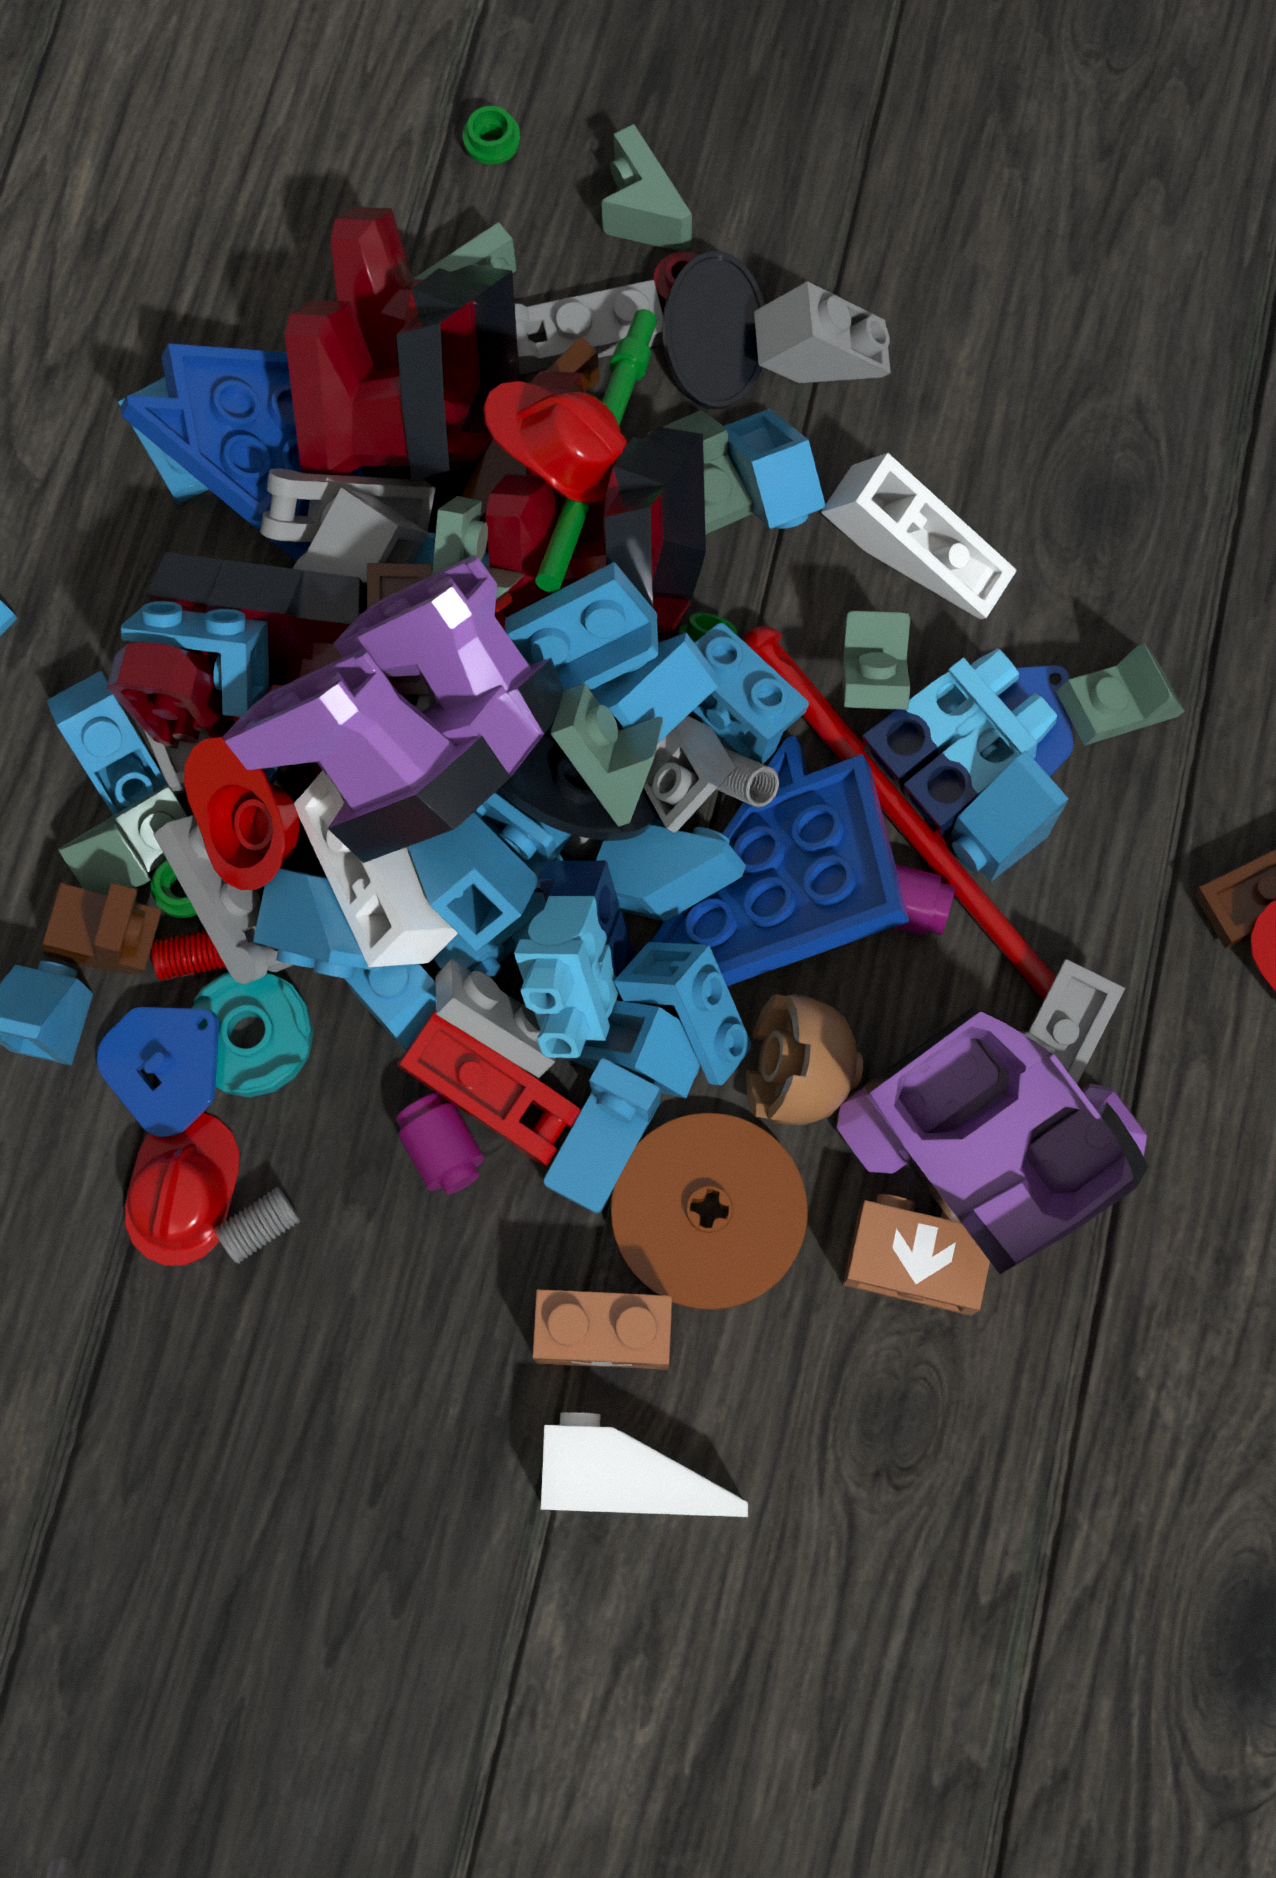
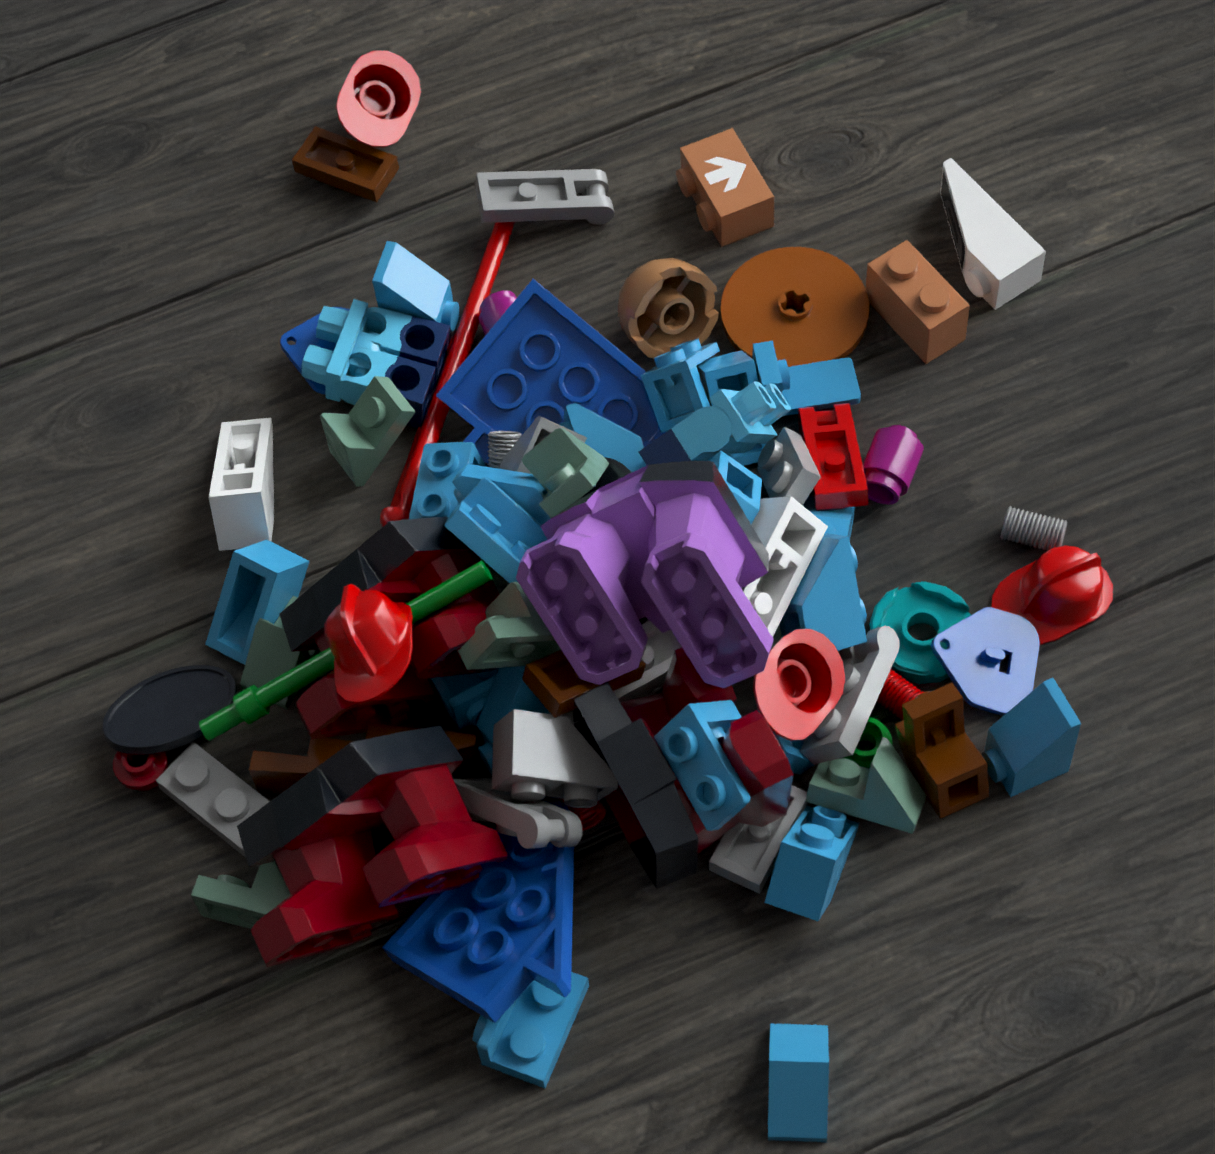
camera: 125 degrees left, 15 degrees down
green plate [463,106,521,165] -> none
sand green slope [601,124,692,252] -> none
light grey slope [754,281,891,383] -> none
medium lavender piece [837,1006,1148,1274] -> none
sand green slope [1056,643,1184,746] -> none

